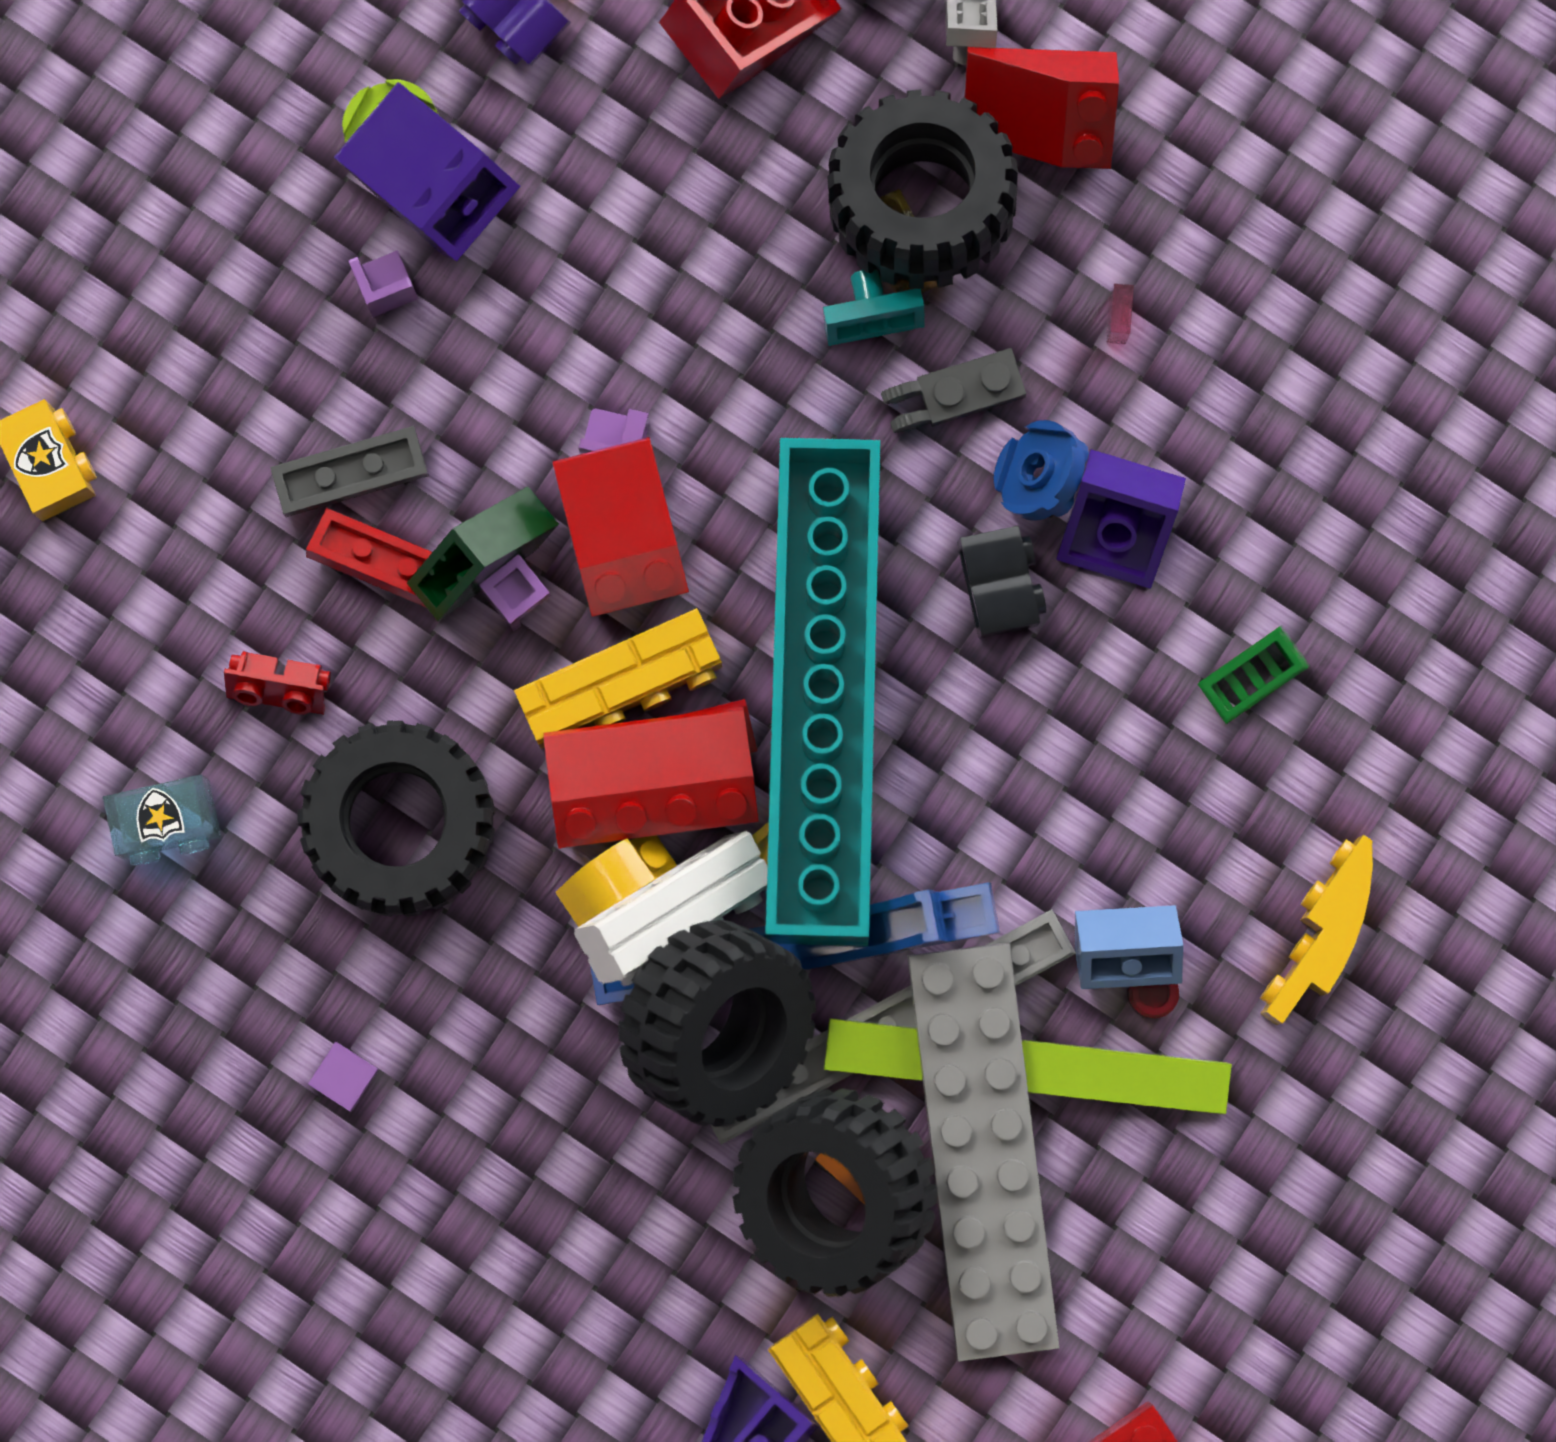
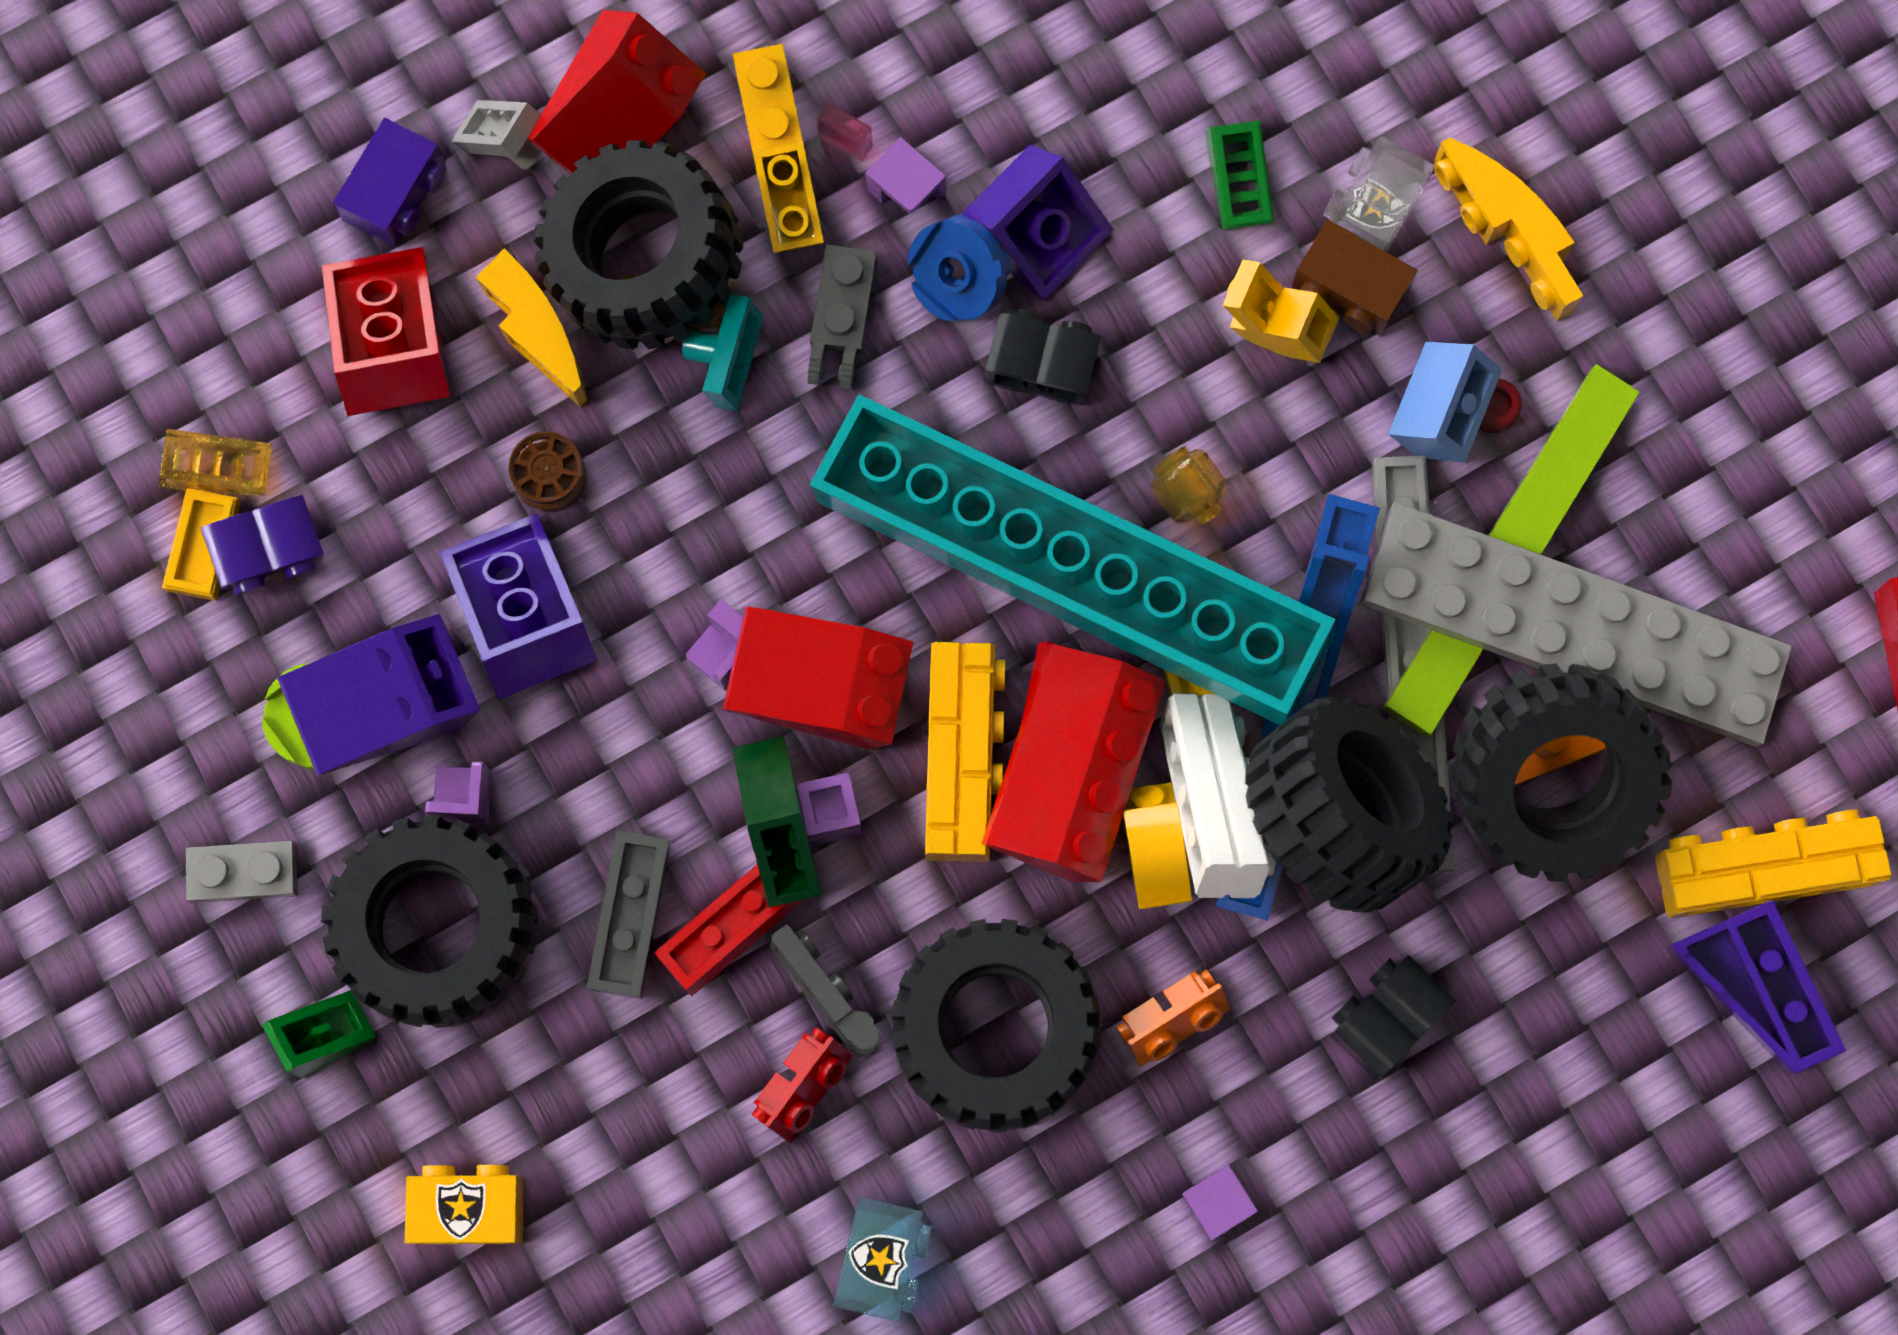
camera: 60 degrees left, 5 degrees down
none -> light grey plate [186,841,298,903]
none -> green slope [262,990,376,1079]
none -> black tyre [321,815,538,1028]
none -> dark purple slope [440,513,598,700]
none -> yellow slope [476,248,587,407]
none -> reddish brown wheel [508,431,587,513]
none -> yellow slope [733,44,824,254]
none -> dark grey hinge [770,924,881,1057]
none -> medium lavender panel [865,137,946,214]
none -> orange hinge [1115,970,1230,1067]
none -> clear yellow head [1150,446,1228,526]
none -> yellow brick [1223,260,1340,363]
none -> reddish brown brick [1292,219,1418,337]
none -> clear brick [1323,135,1434,252]
none -> black brick [1329,955,1456,1081]

